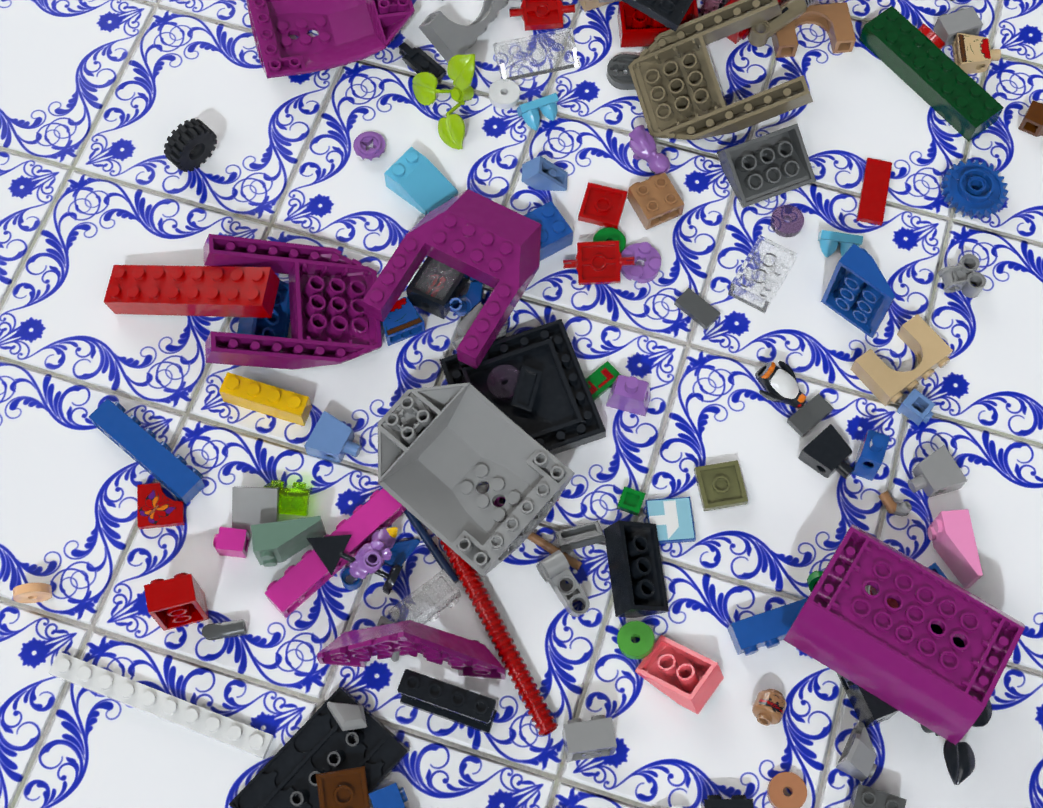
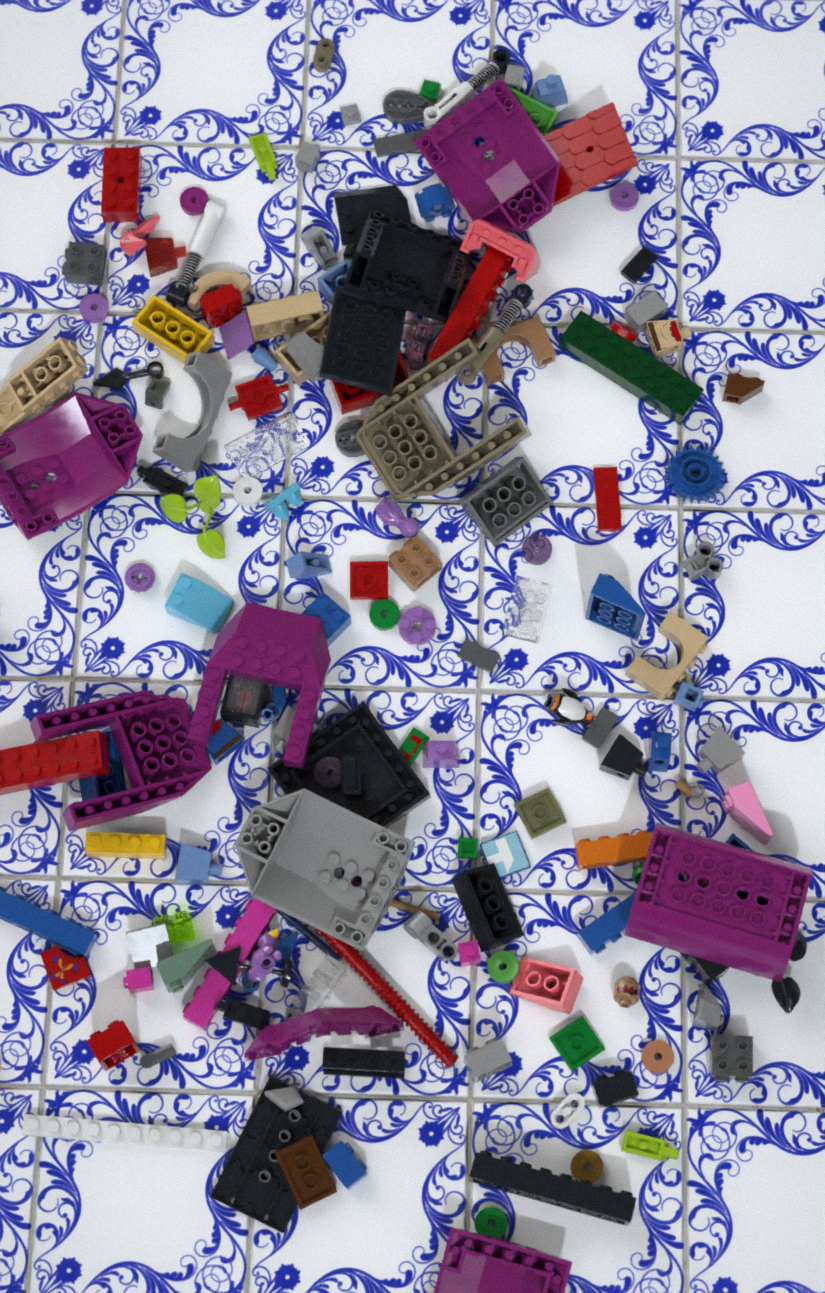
camera: 15 degrees left, 5 degrees up
dark grey tile [555,521,605,553] -> none
red plate [563,241,635,285] -> none
medium azure tile [818,230,863,257] -> none
none -> black hinge [214,999,270,1030]
none -> dark pink brick [457,940,481,968]
none -> green tile [549,1016,605,1073]
none -> orange brick [574,830,653,870]

